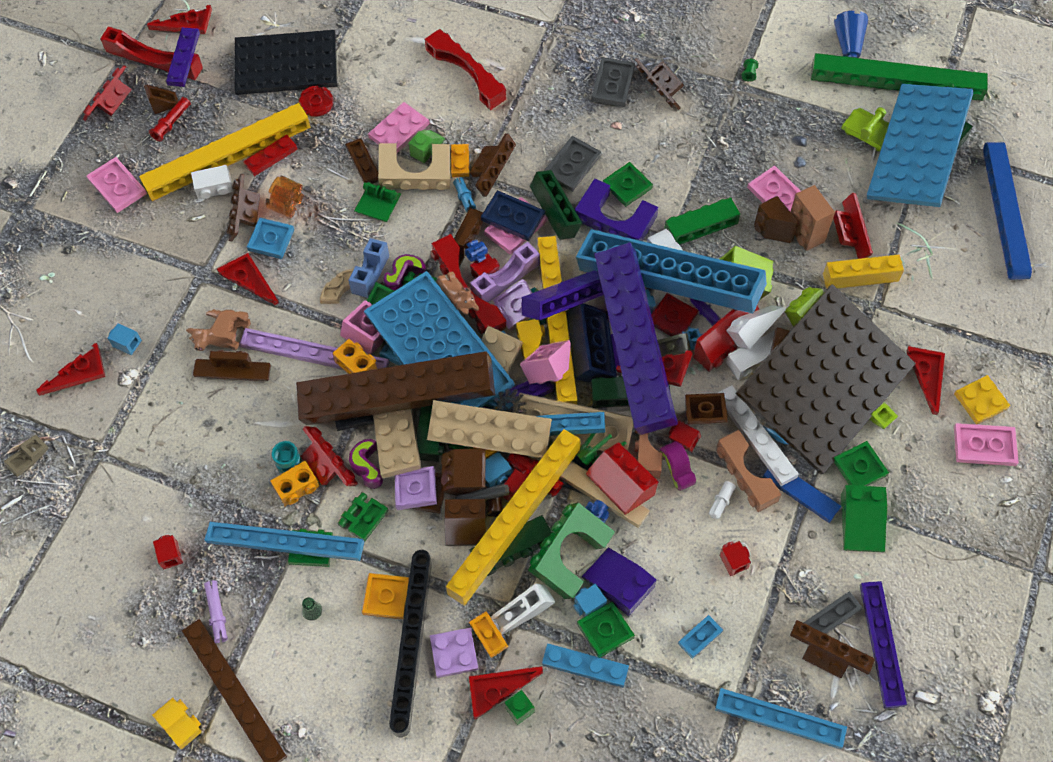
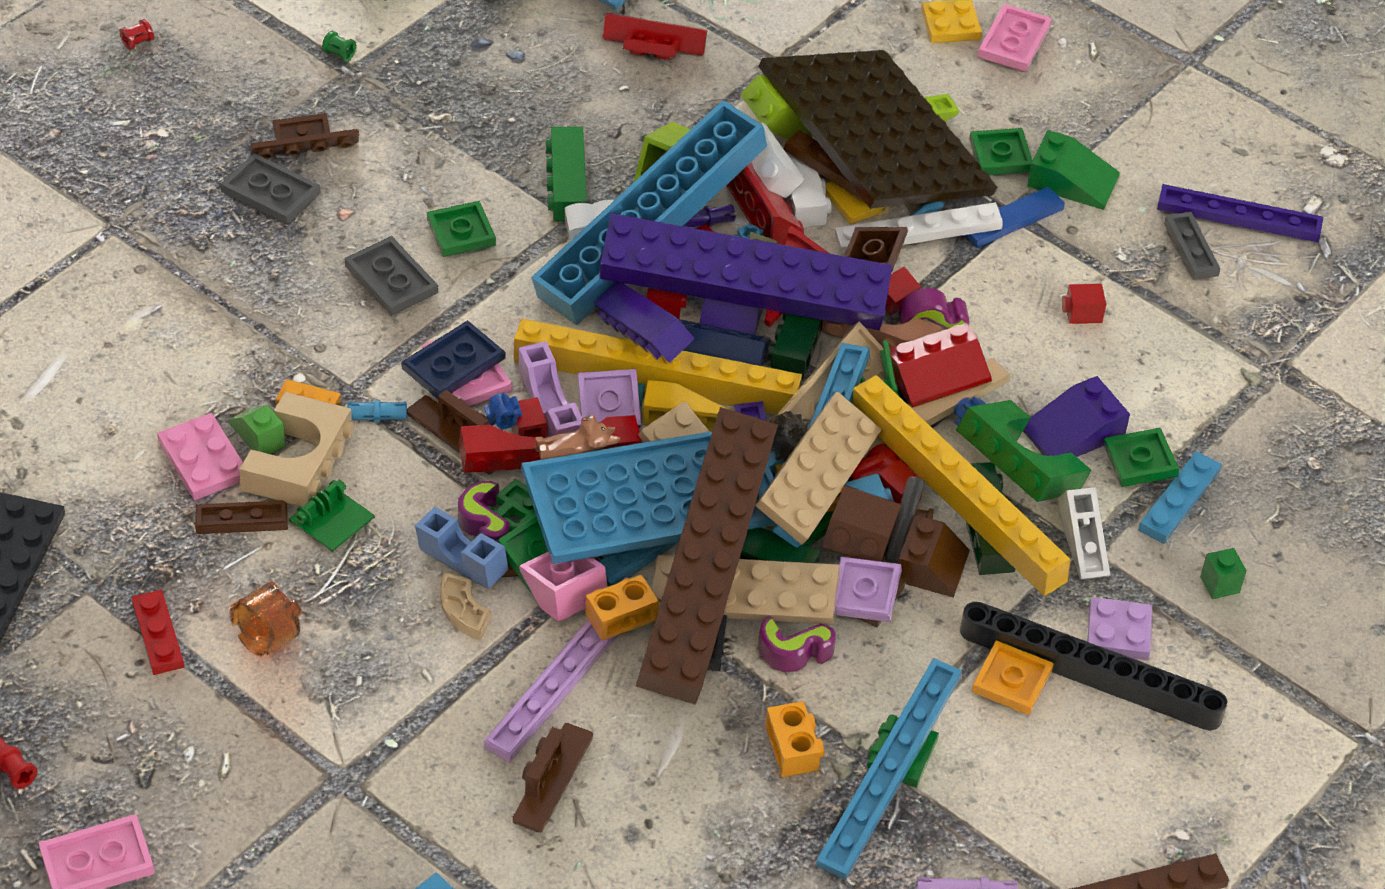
camera: 75 degrees left, 15 degrees down
yellow brick [139,103,311,201] -> none
nougat animal [186,309,251,351] -> none
white brick [191,165,233,200] -> none
red wing [217,253,279,305] -> none
reddish brown bracket [227,174,260,242] -> none
dark azure plate [247,218,295,259] -> none
teal wheel [271,441,302,473] -> none
red tile [299,86,333,117] -> none
red bracket [300,426,358,486] -> none
clear green cone [302,597,322,621] -> none
green plate [337,492,389,542] -> none
red arch [424,29,506,110] -> none
reddish brown bracket [469,133,516,197] -> none
light orange plate [469,611,509,658] -> none
red wing [469,666,543,719] -> none
bright pink slope [520,340,571,384] -> none
dark green brick [529,170,582,240] -> none
dark azure brick [573,584,607,617] -> none
dark purple arch [574,178,659,241] -> none
dark azure plate [678,615,723,659] -> none
white axle [709,481,736,519] -> none
dark azure plate [715,688,847,749] -> none
nougat arch [716,430,782,512] -> none
bright pink plate [747,166,800,211] -> none
reddish brown slope [754,196,798,243] -> none
nougat brick [790,185,835,251] -> none
reddish brown bracket [790,620,875,678] -> none
yellow brick [823,254,904,289] -> none
red wing [906,346,945,415] -> none

